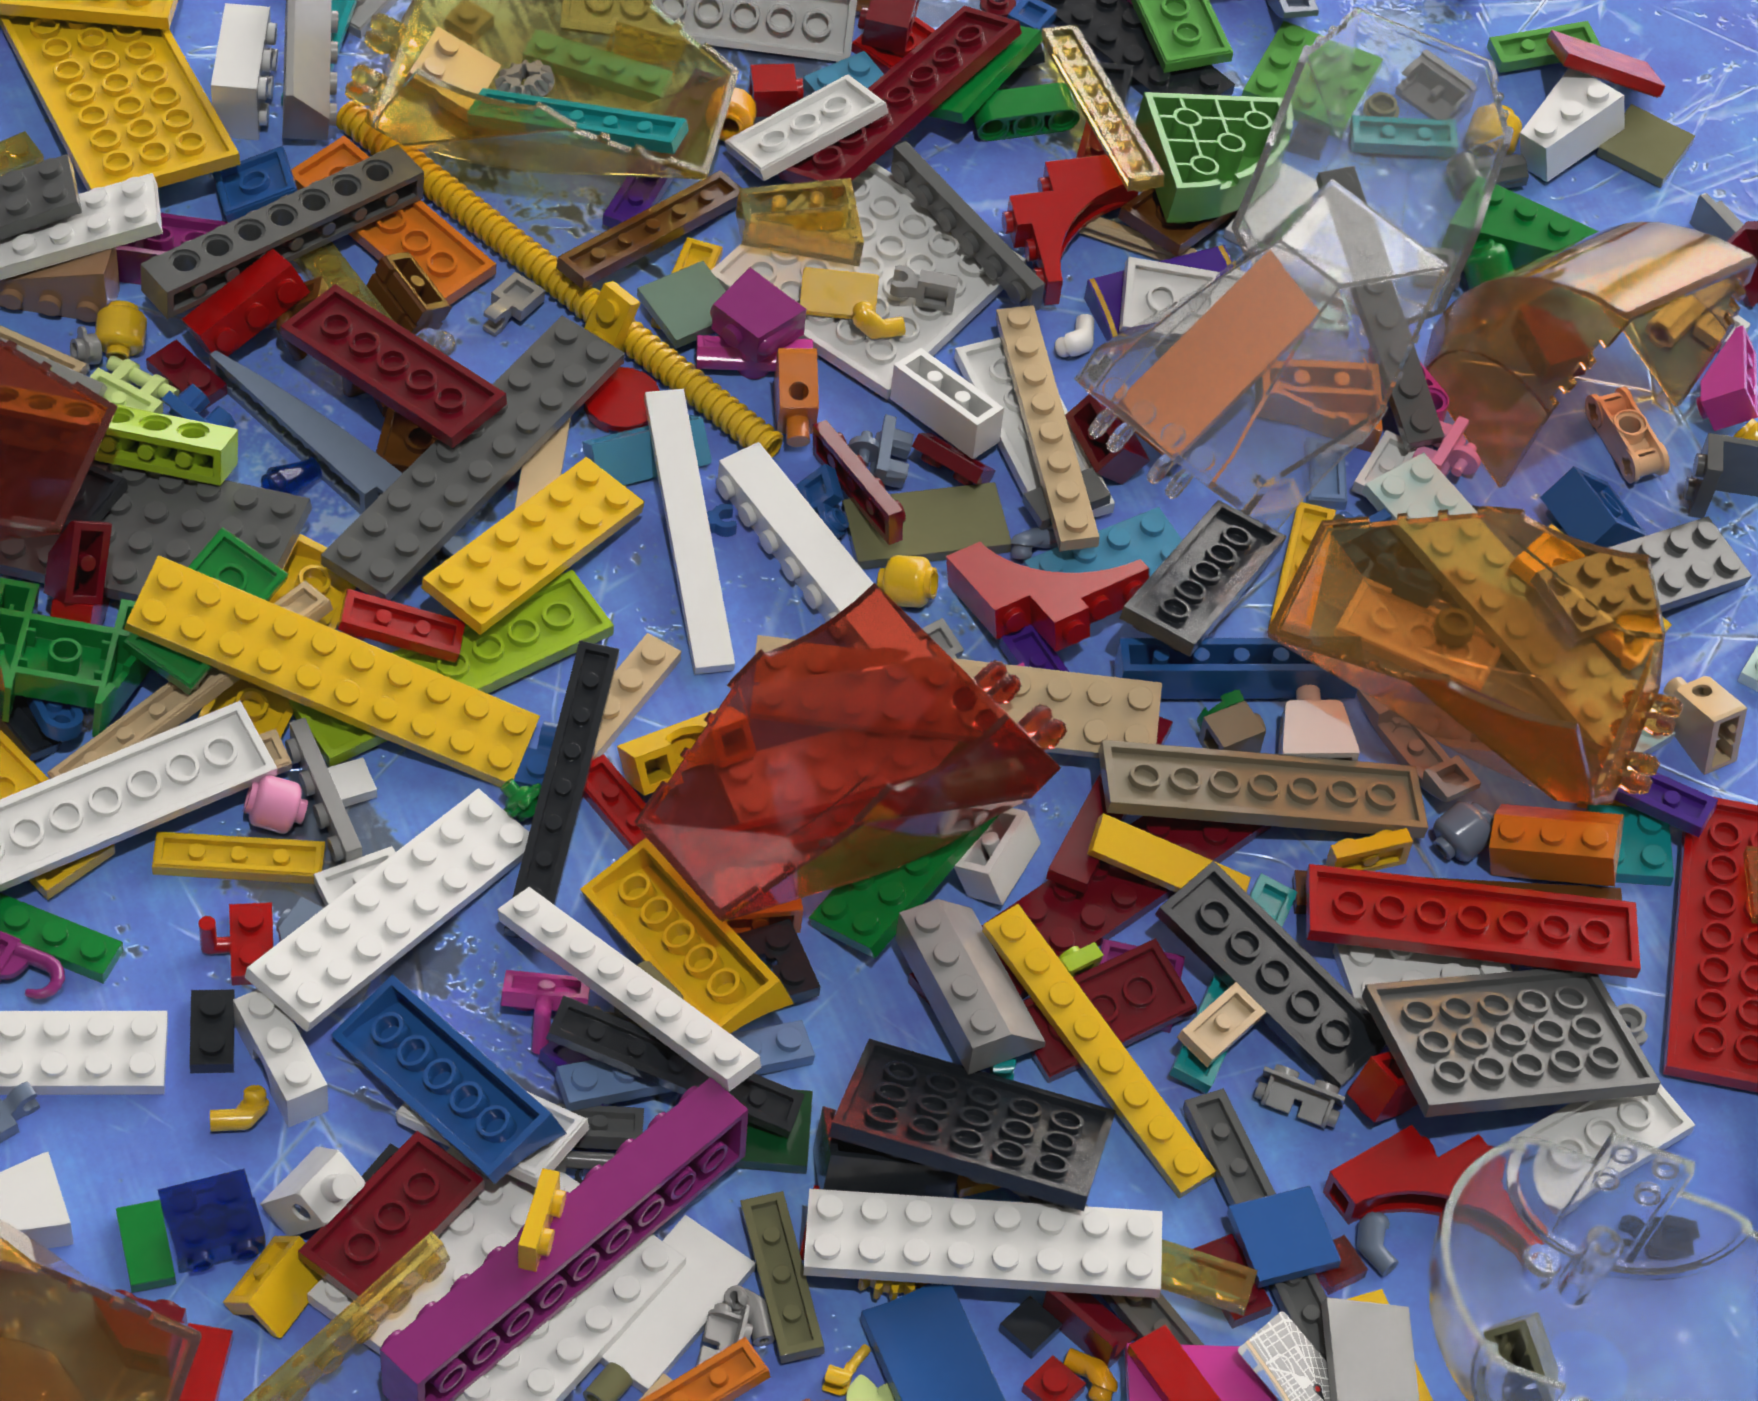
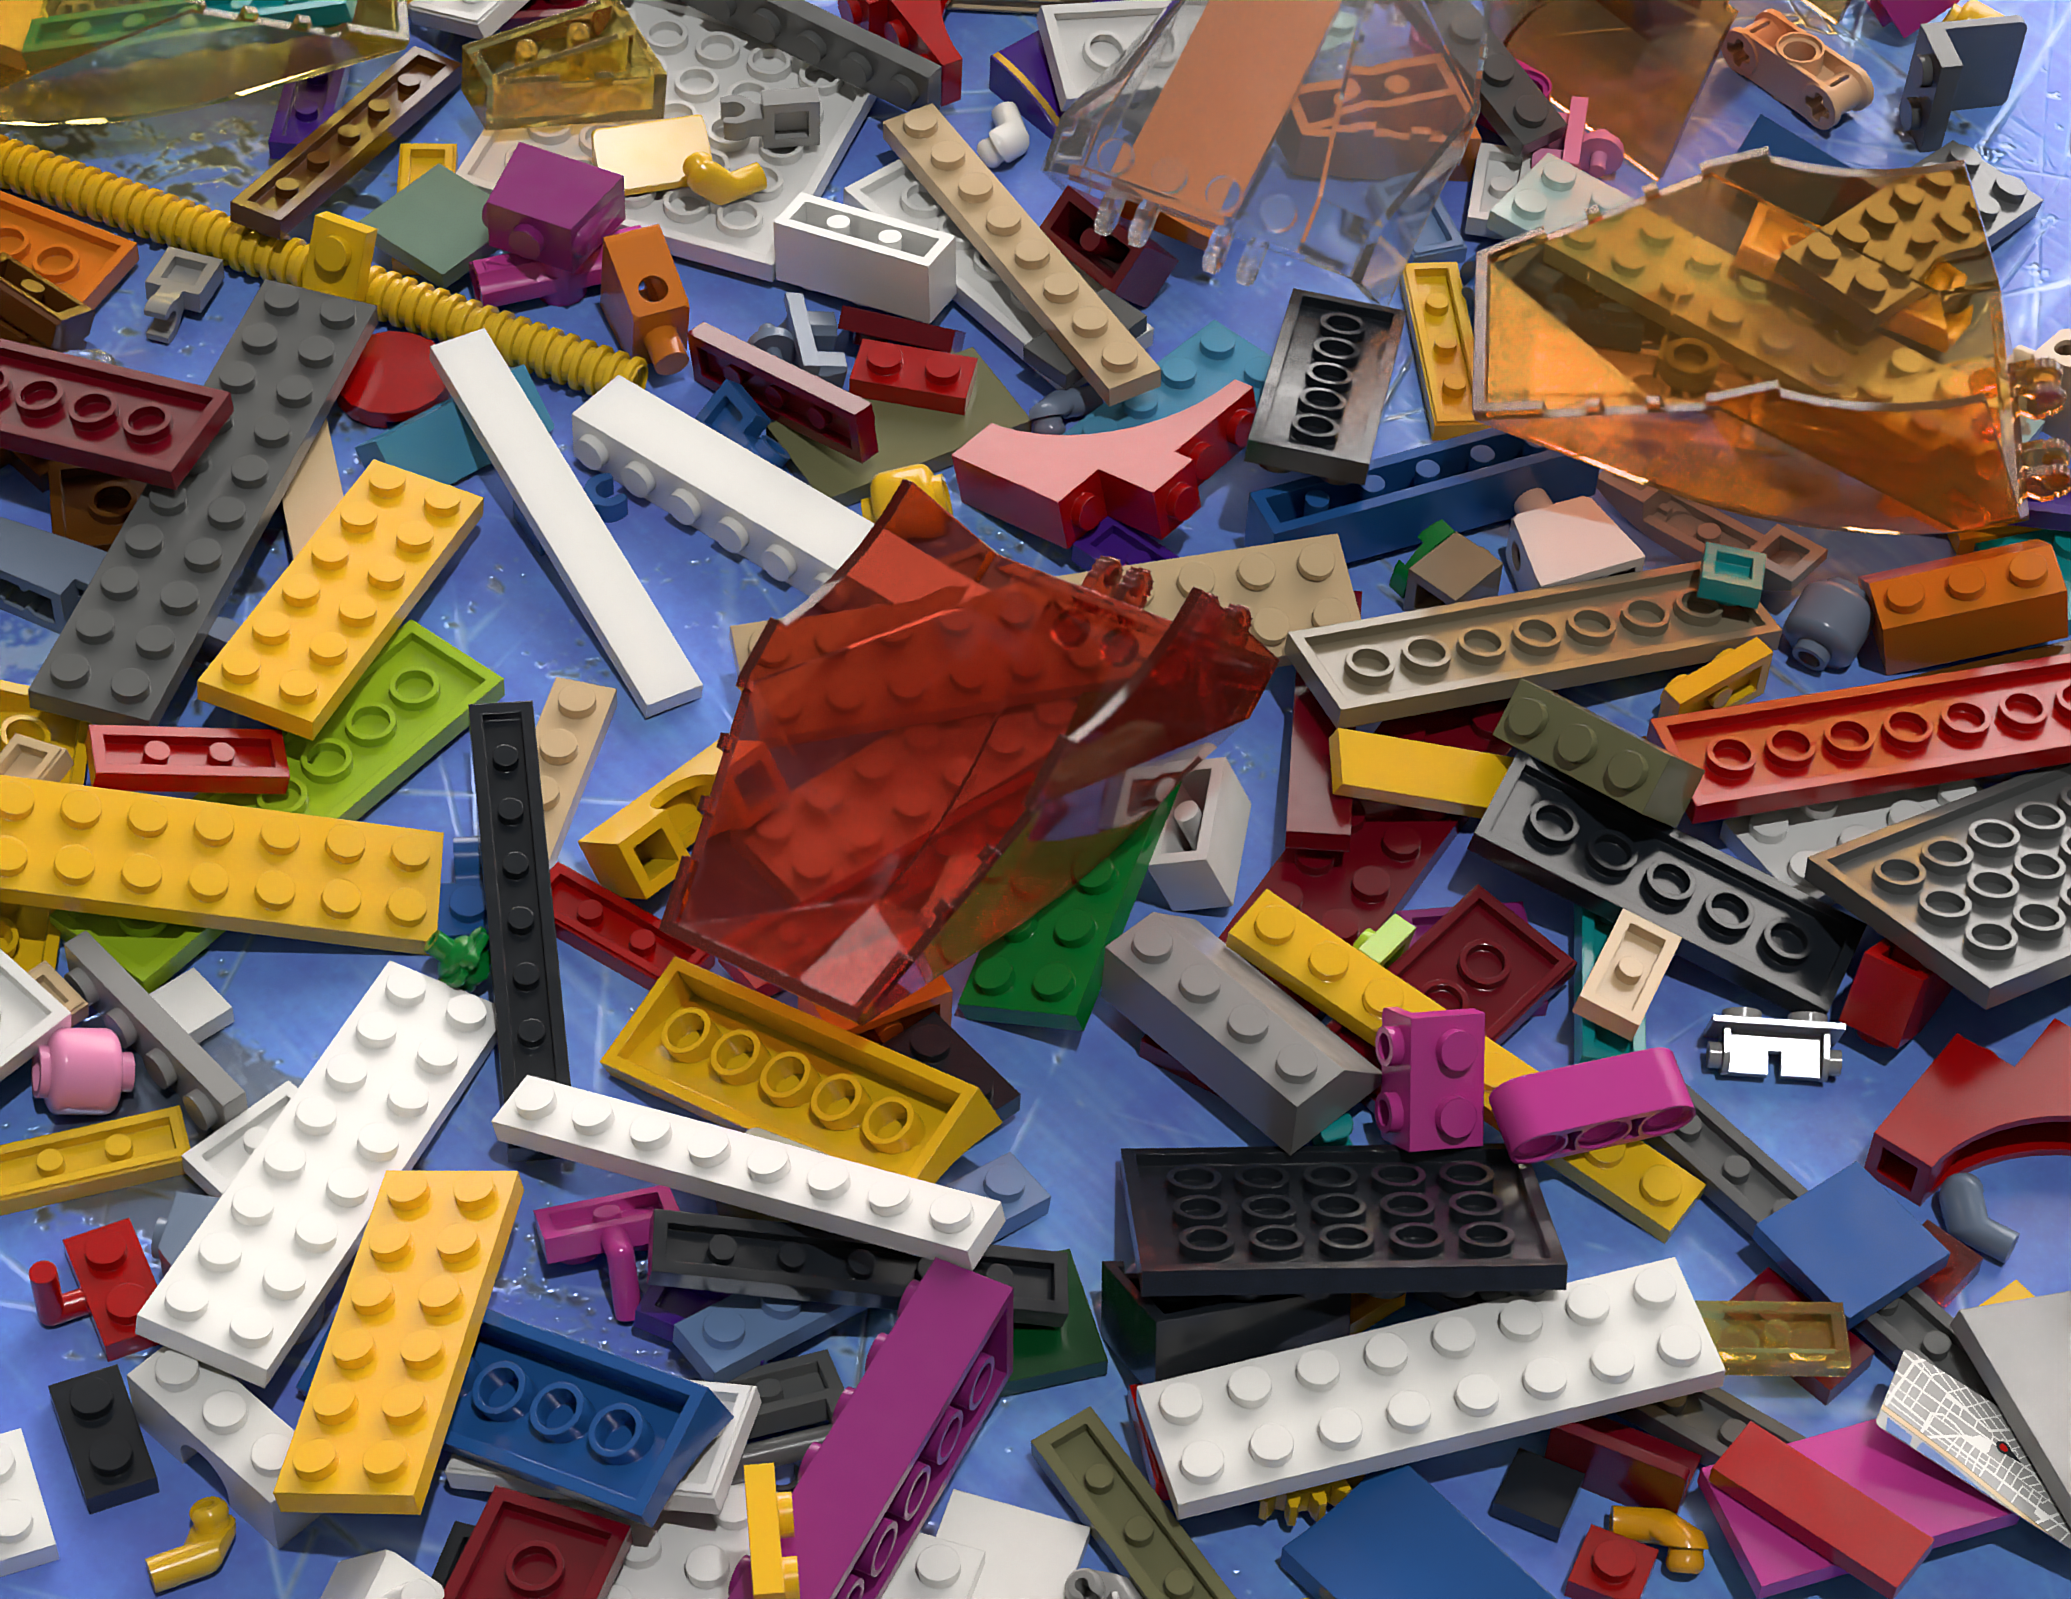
camera: 15 degrees left, 5 degrees down
none -> yellow plate [273,1170,524,1515]
none -> red plate [849,338,978,415]
none -> dark pink bracket [1375,1007,1485,1152]
none -> dark pink beam [1489,1047,1696,1165]
none -> olive brick [1493,678,1705,828]
none -> teal plate [1697,542,1767,609]

